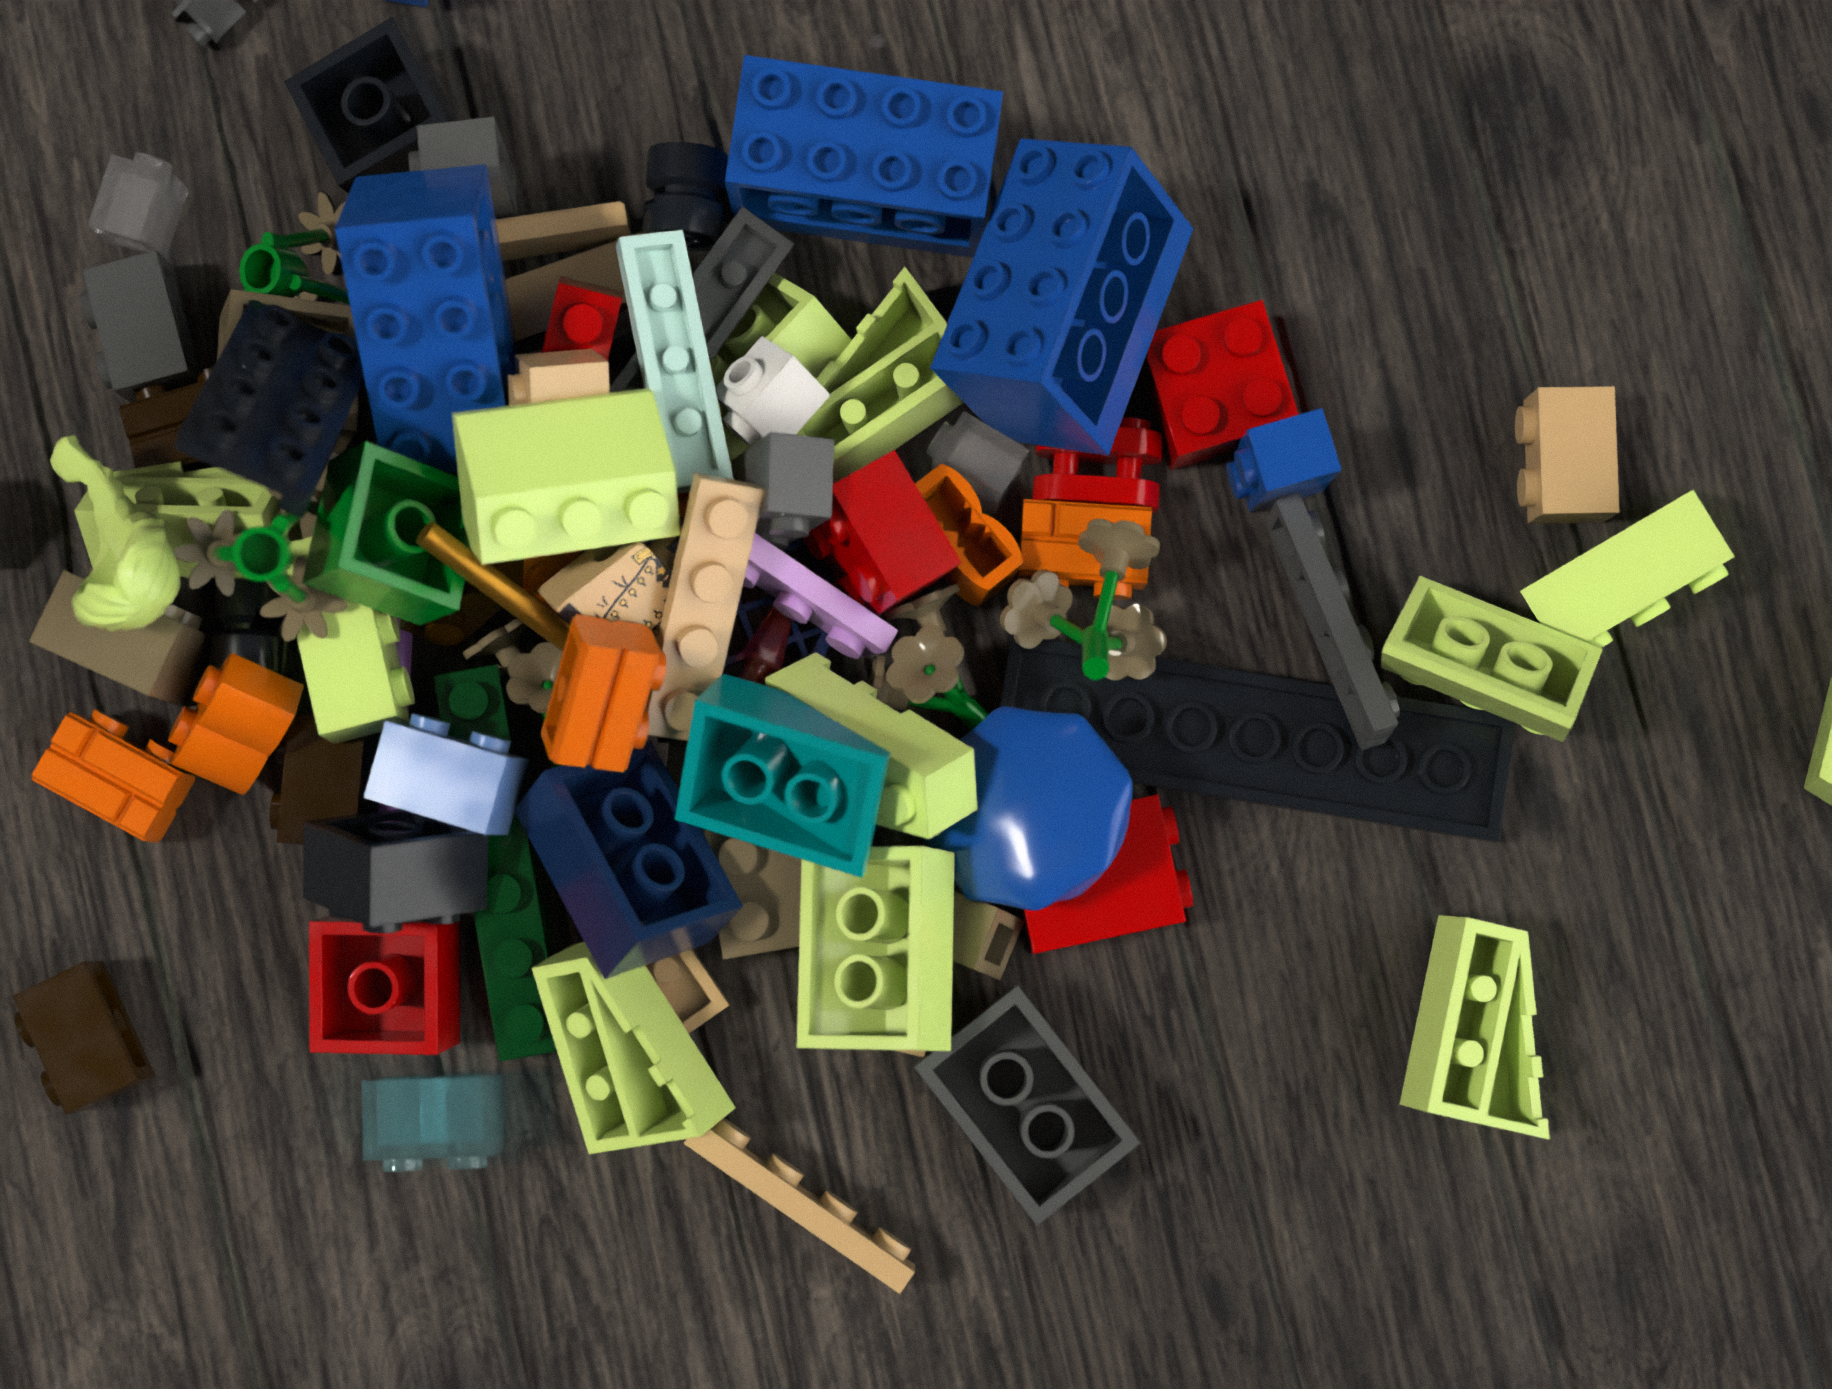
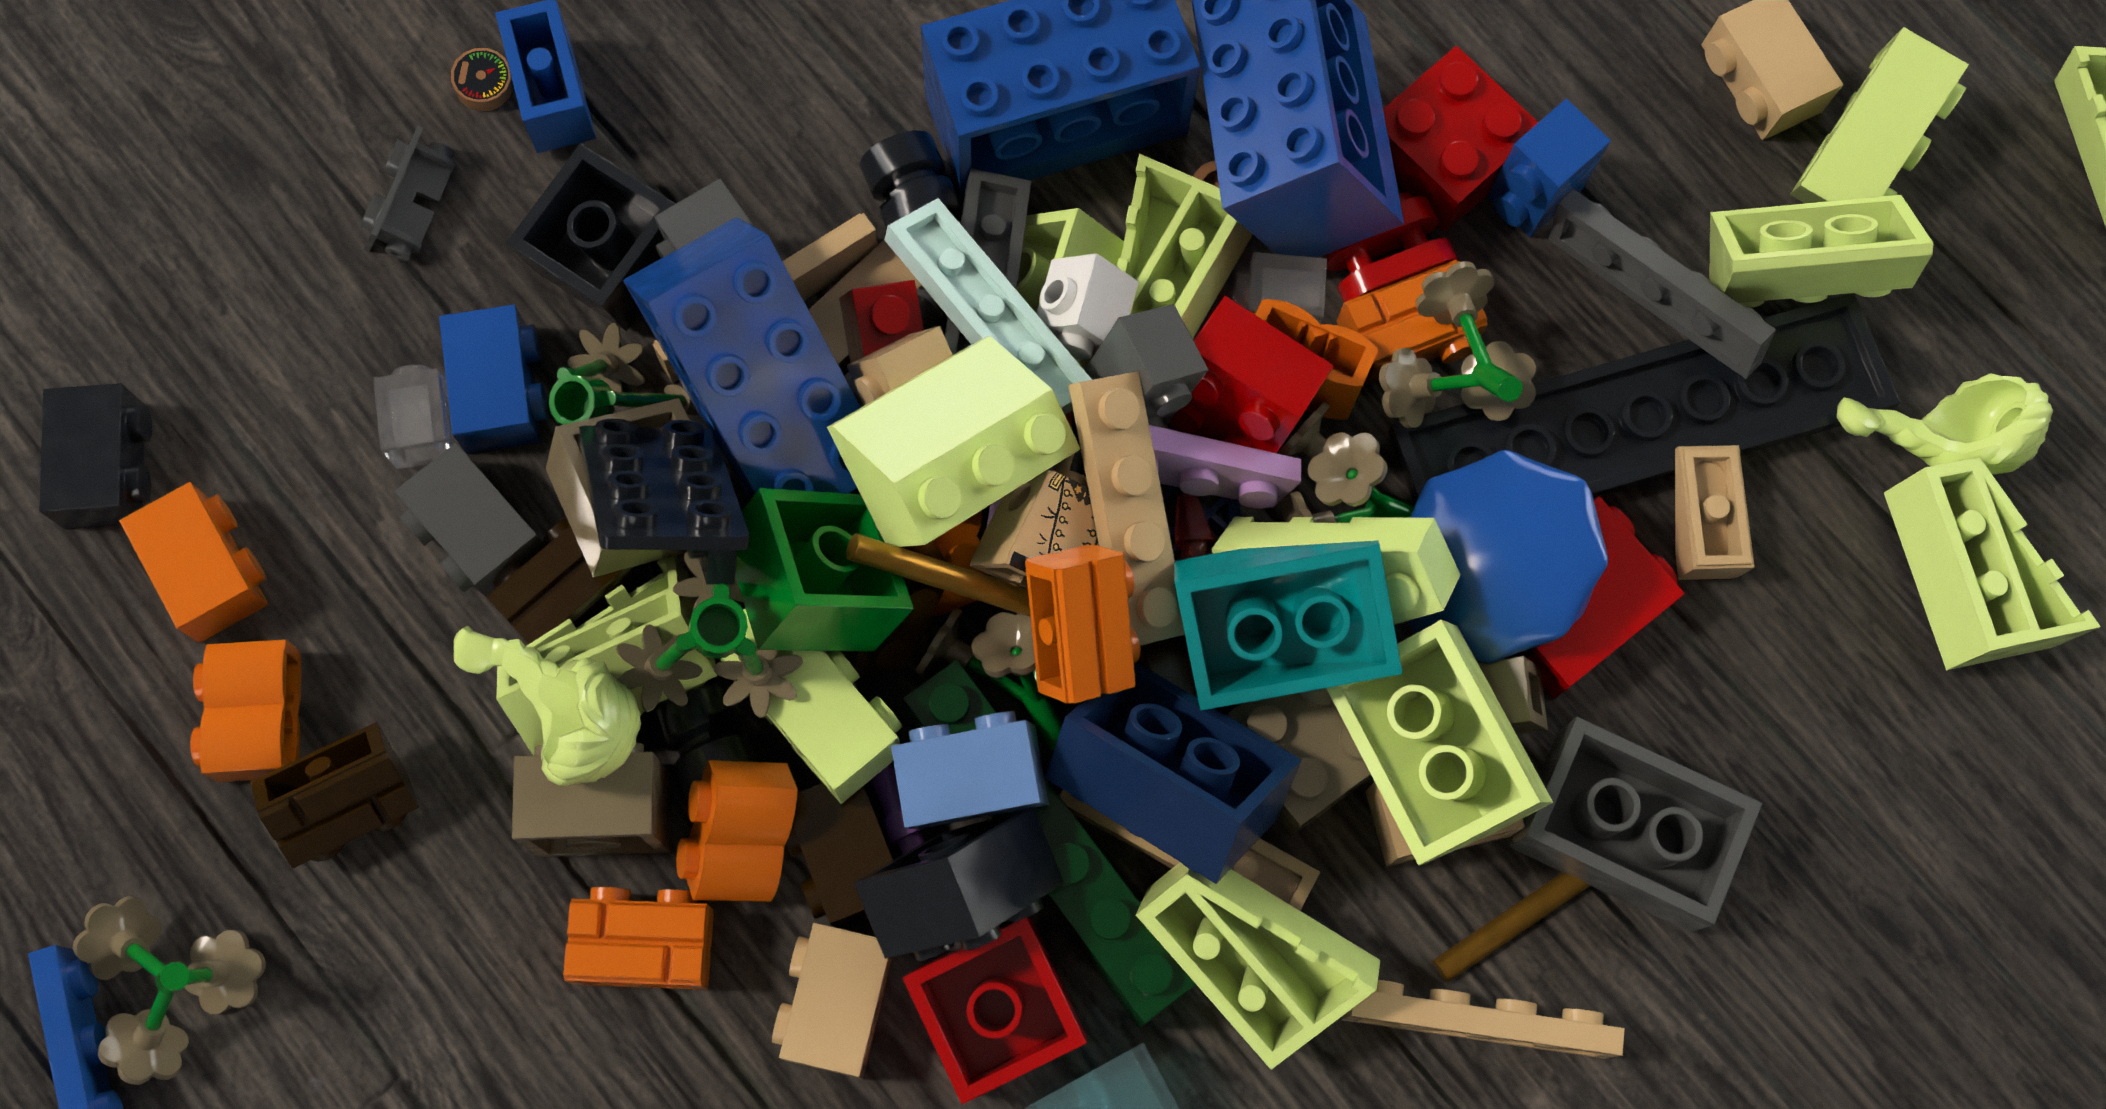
camera: 30 degrees left, 10 degrees down
none -> blue brick [439,304,549,454]
none -> tan brick [772,923,893,1079]
none -> pearl gold bar [1432,872,1590,983]
none -> tan slope [1675,445,1755,580]
none -> yellowish green hair [1837,373,2053,474]

